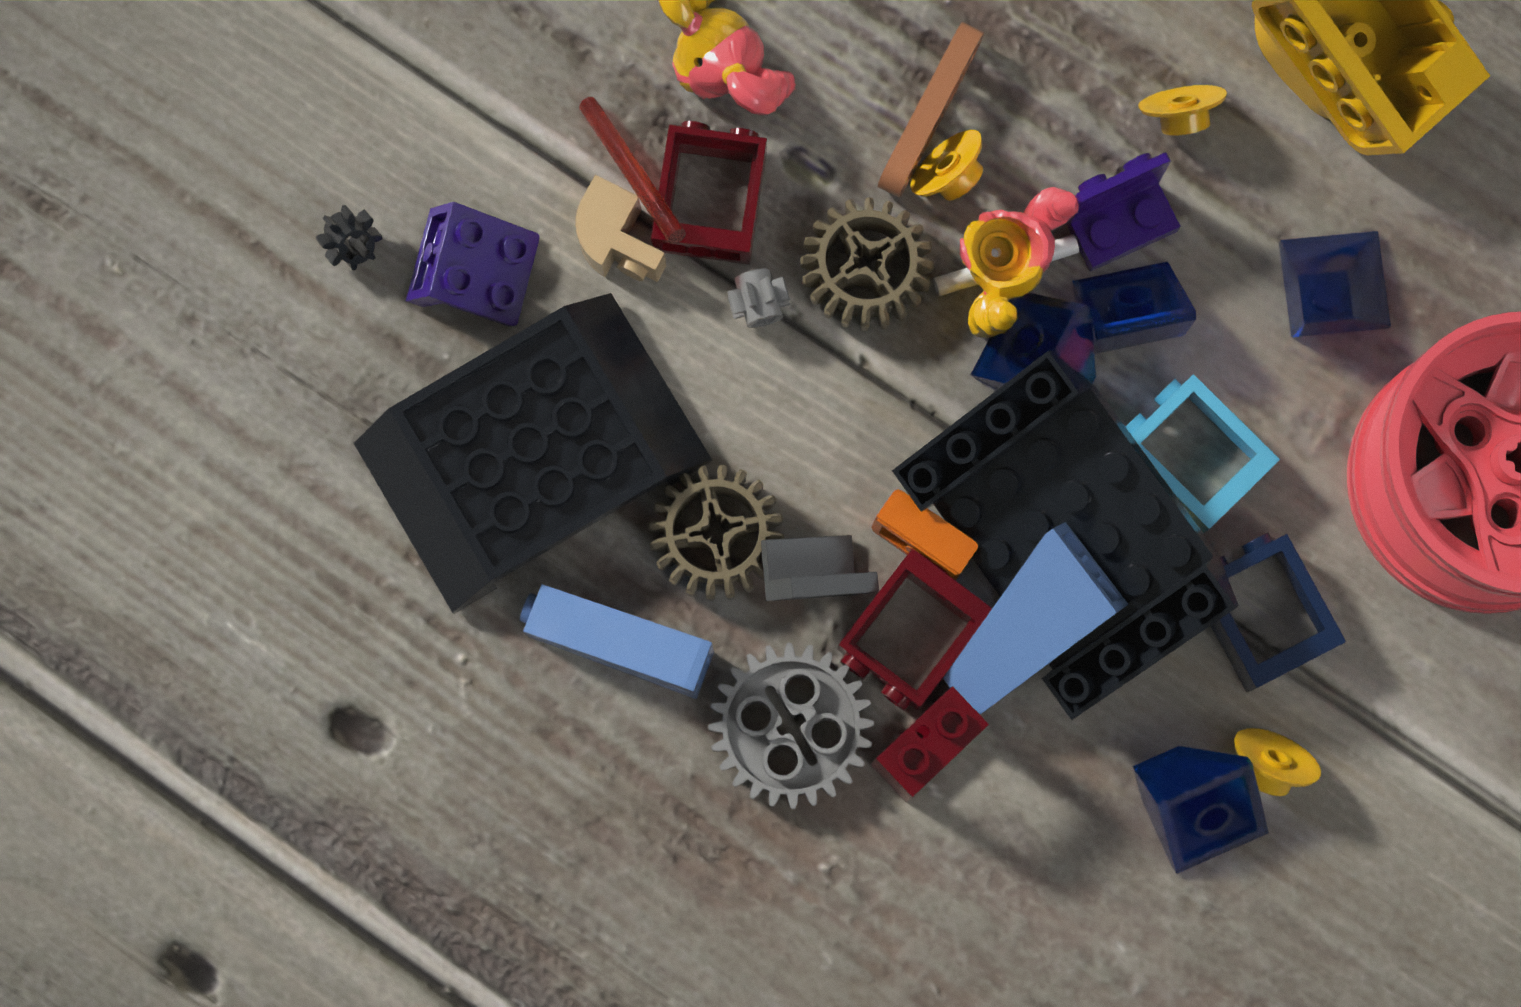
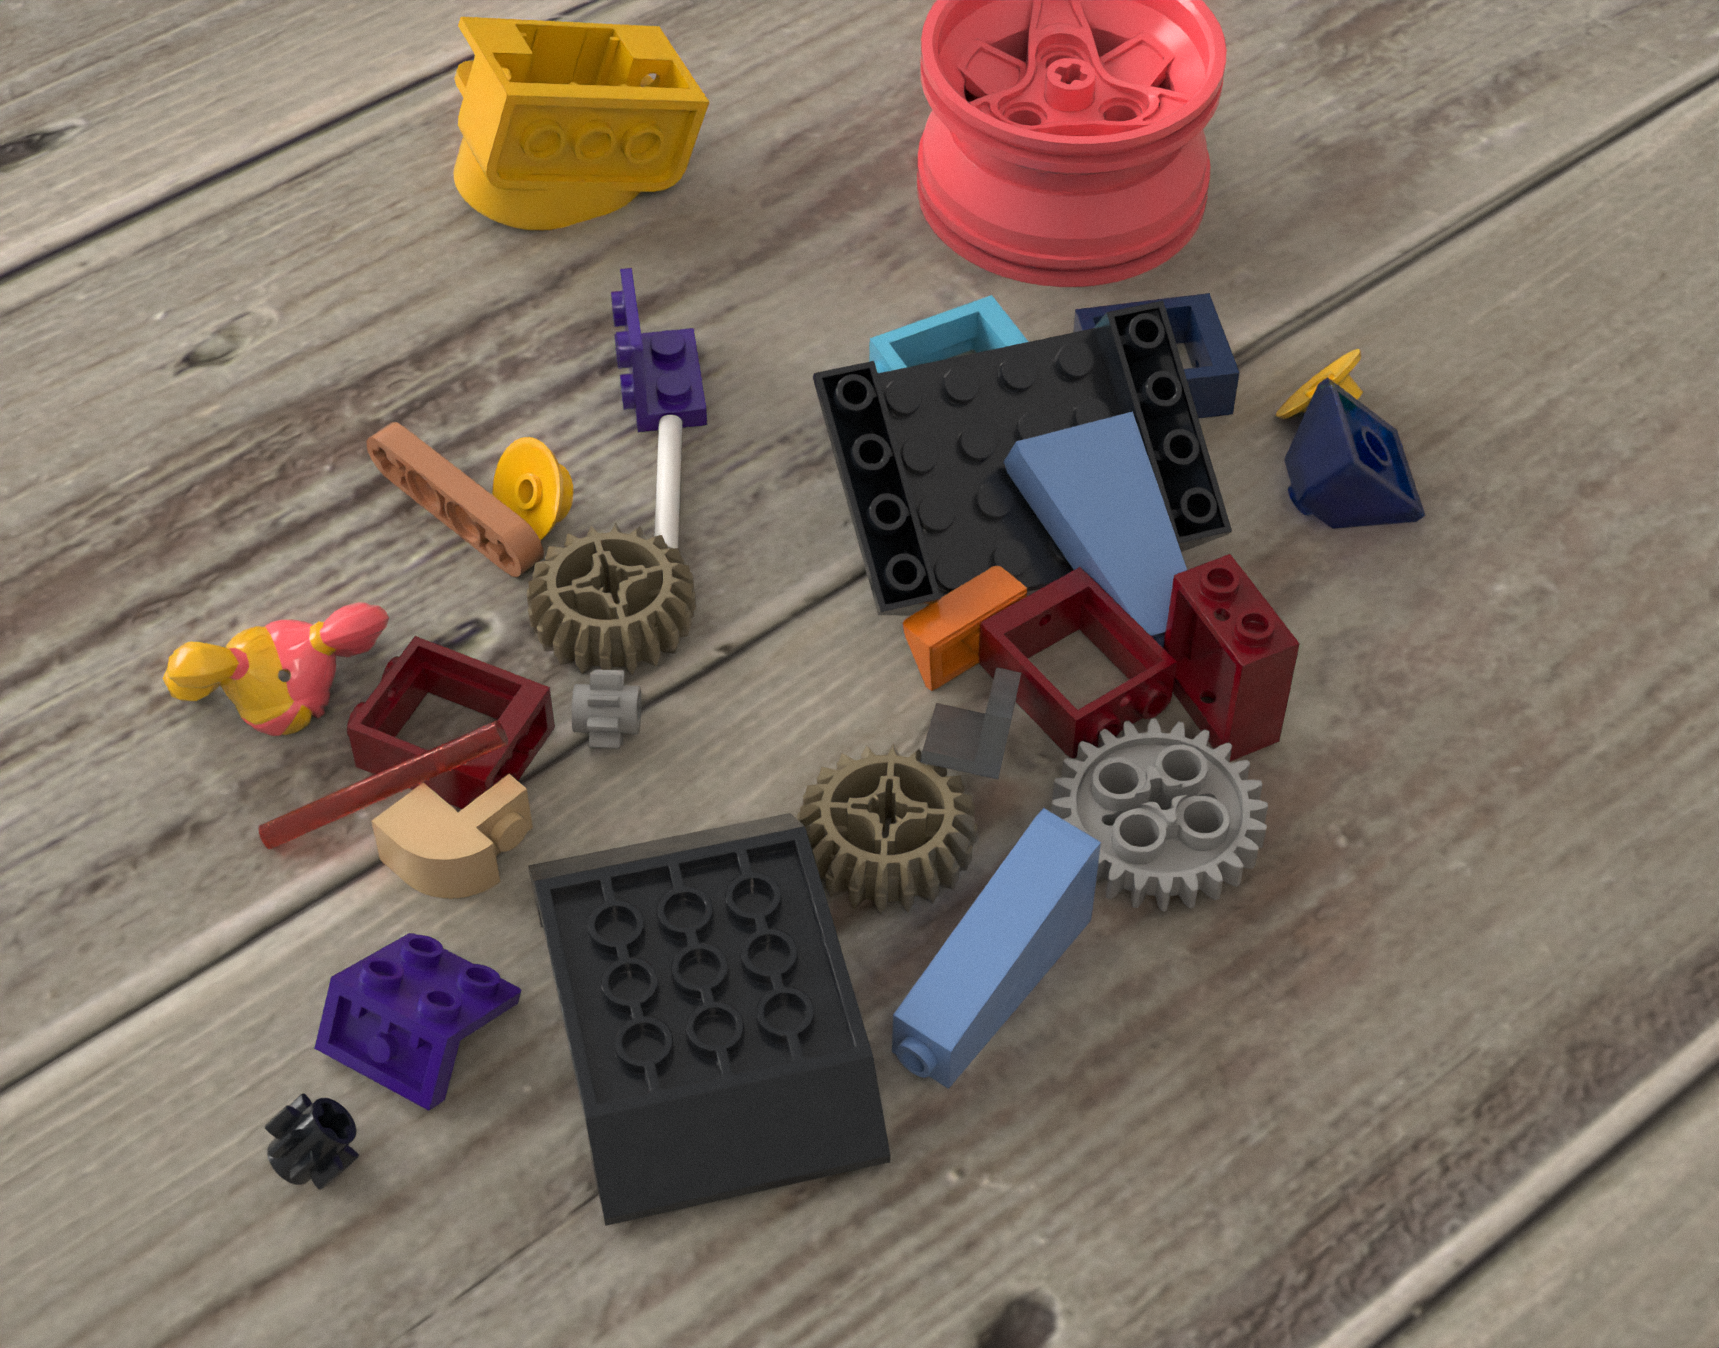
camera: 75 degrees left, 30 degrees down
yellow hair [960,187,1079,338] -> none
clear blue slope [970,293,1096,390] -> none
clear blue slope [1072,261,1196,355] -> none
yellow piece [1138,85,1227,135] -> none
clear blue slope [1279,231,1391,337] -> none

